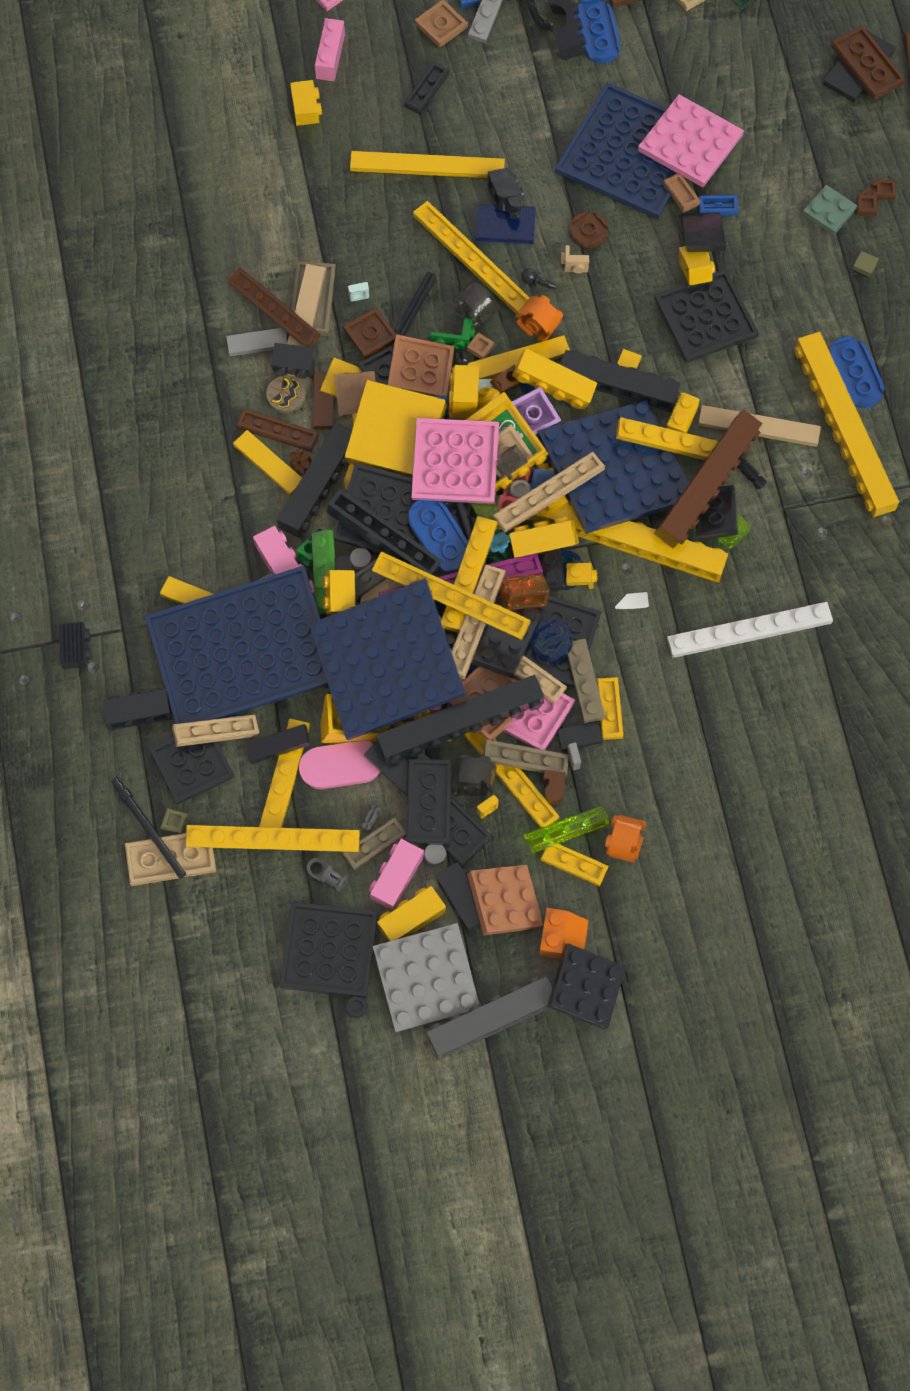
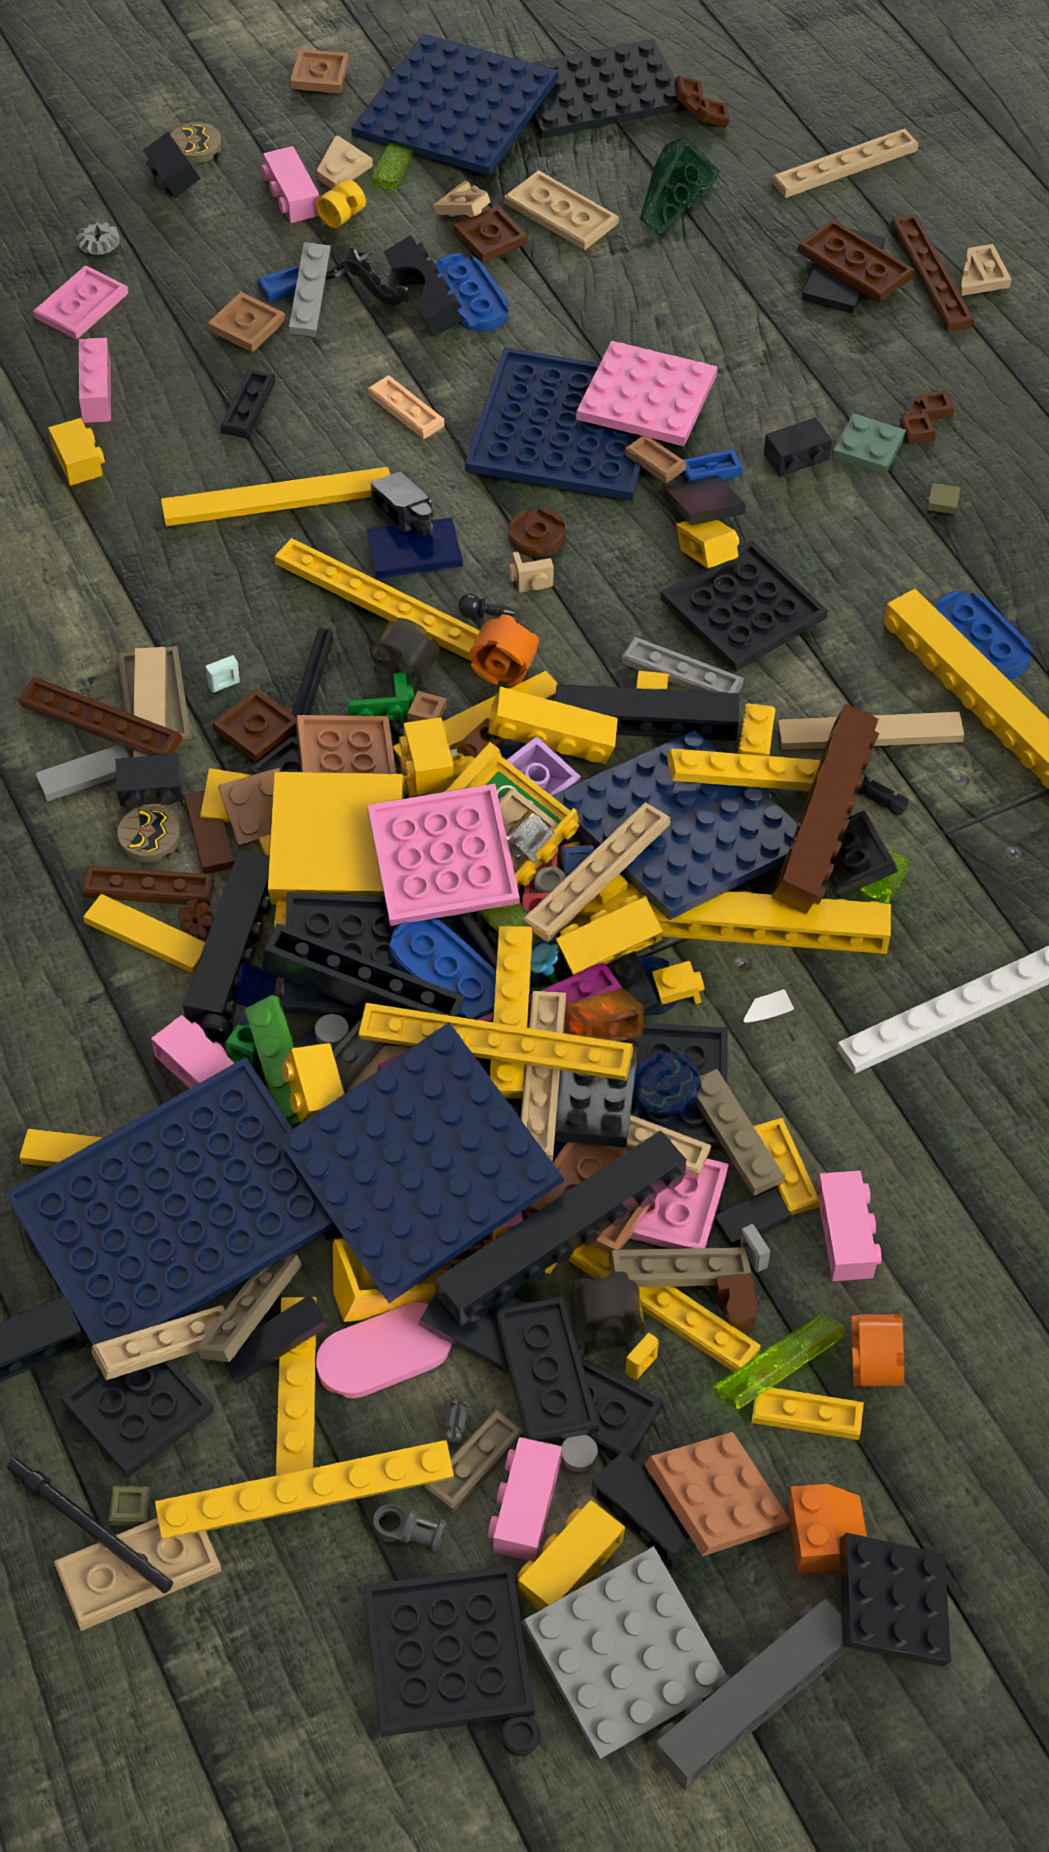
camera: 15 degrees left, 15 degrees down
none -> dark tan plate [196,1254,302,1362]
none -> black tile [199,1014,234,1042]
none -> clear blue piece [234,962,278,1007]
none -> light nougat tile [368,375,444,440]
none -> light grey tile [622,637,744,693]
none -> black brick [763,417,832,477]
none -> bright pink brick [816,1170,881,1281]

